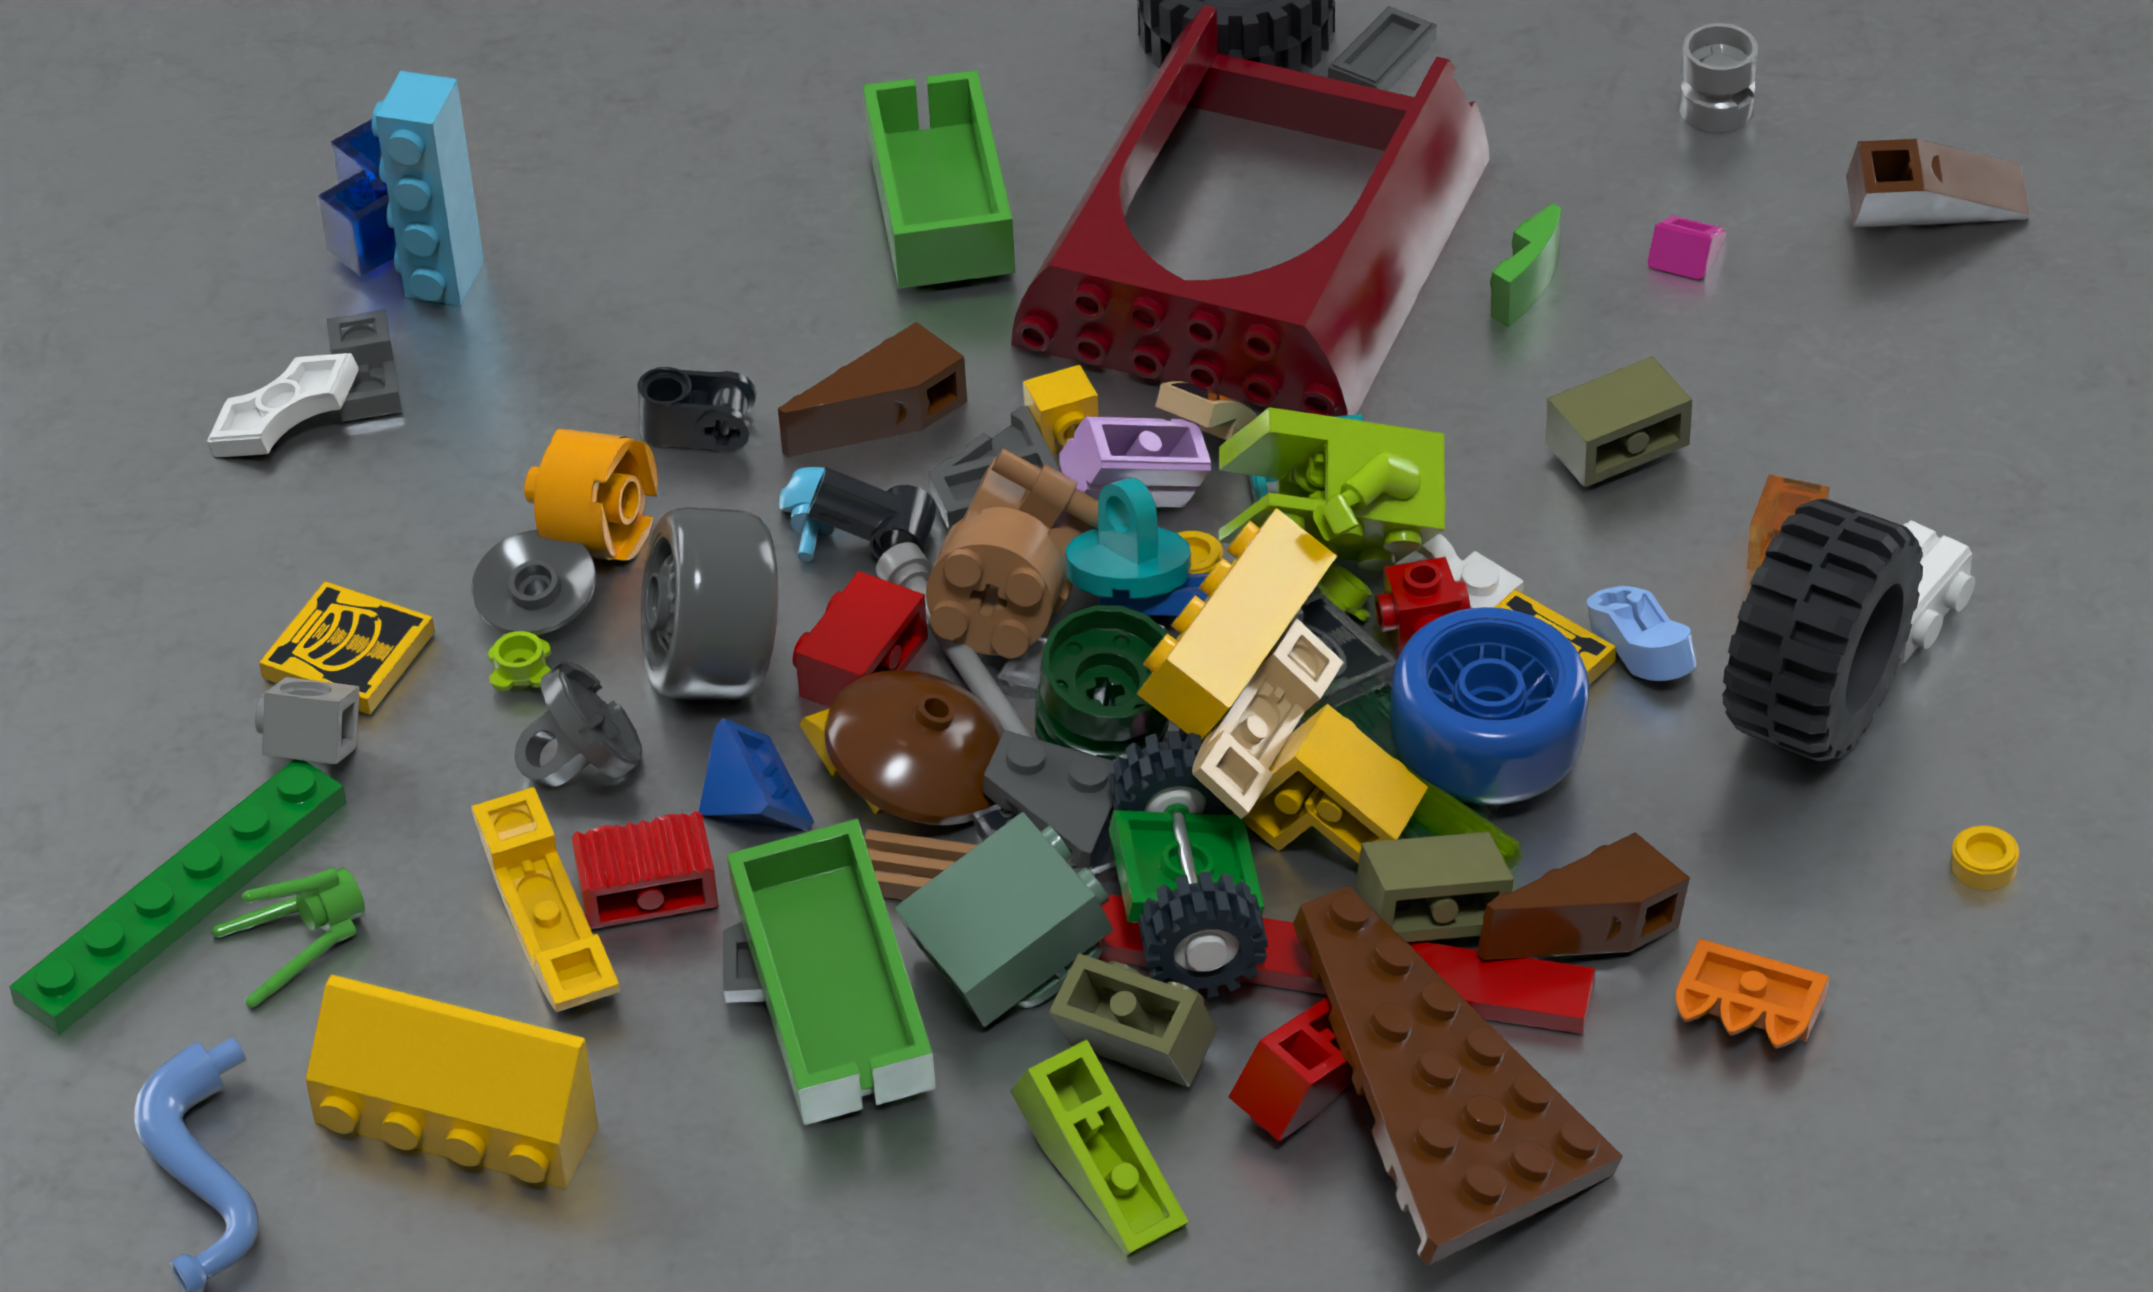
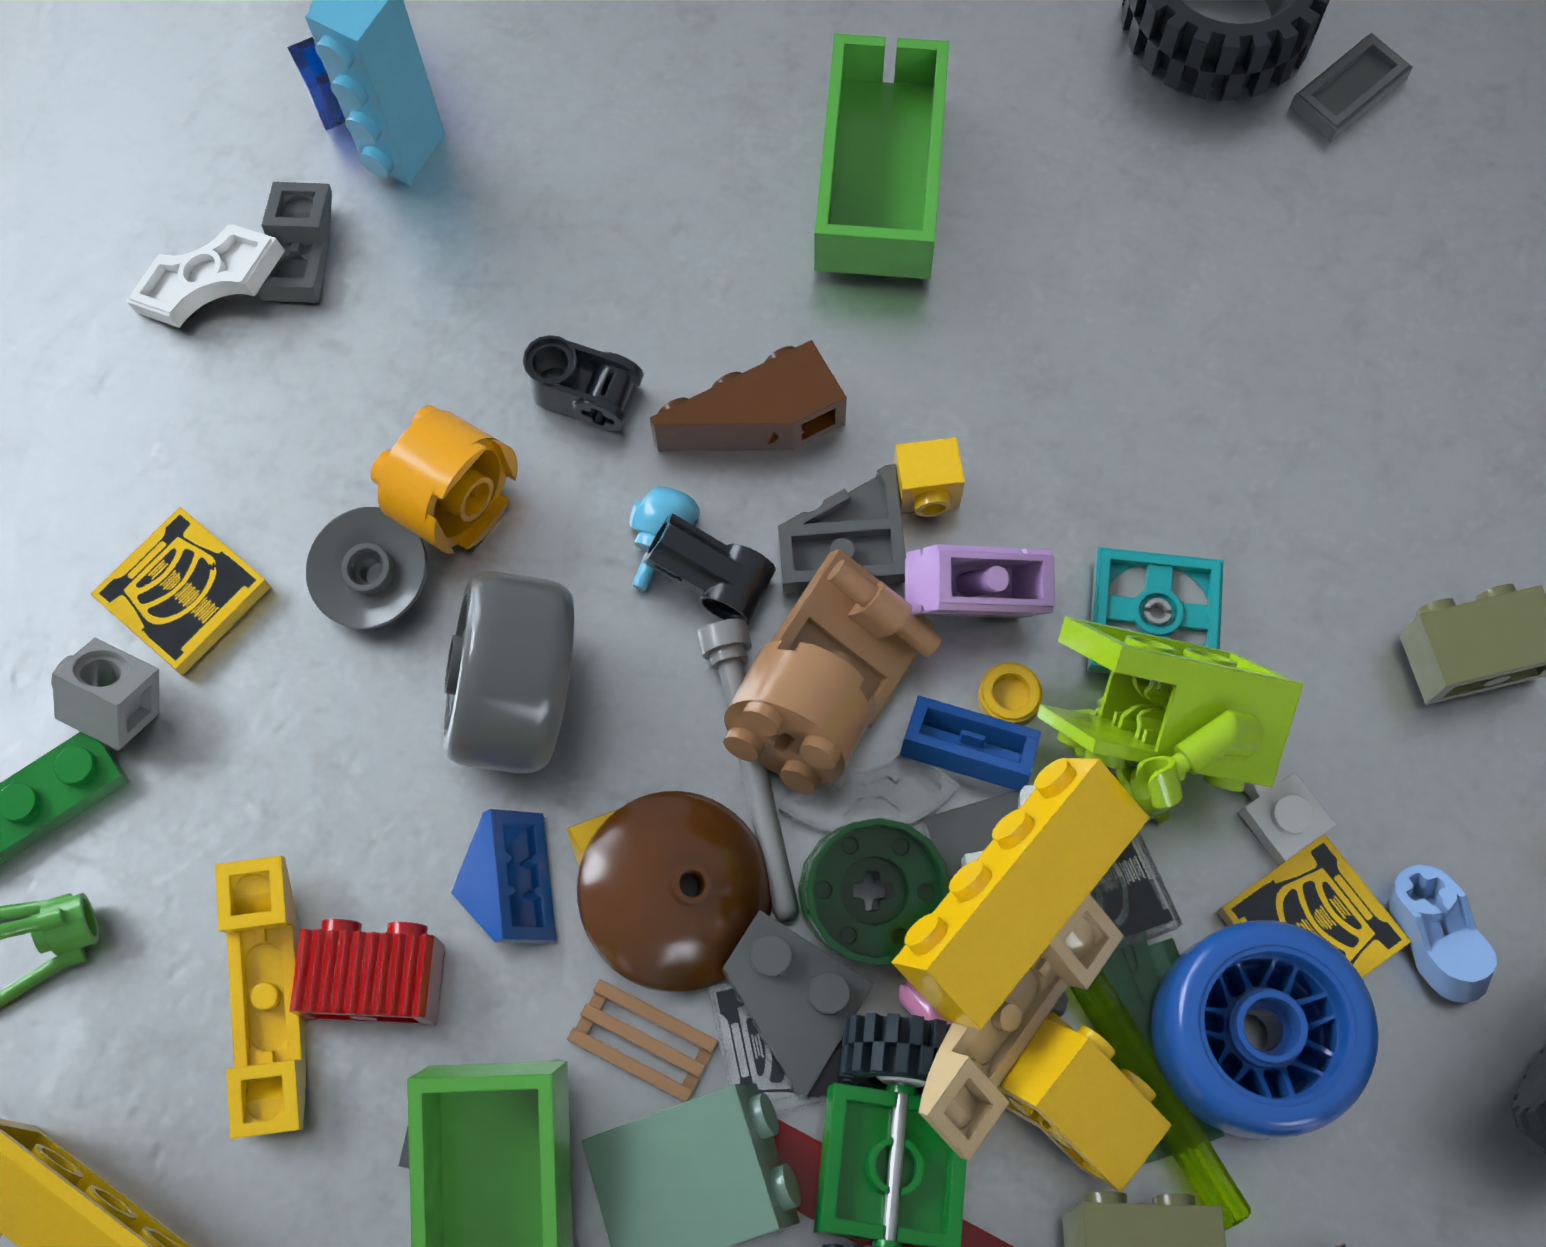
camera: 15 degrees right, 25 degrees up
lime plate [488,631,552,691] -> none
dark grey tile [514,661,642,787] -> none
red brick [792,571,928,708] -> none
dark red panel [1011,5,1490,417] -> none
teal tile [1065,477,1191,600] -> none
tan slope [1155,381,1257,440] -> none
red brick [1374,556,1470,659] -> none
bright green slope [1490,203,1561,327] -> none

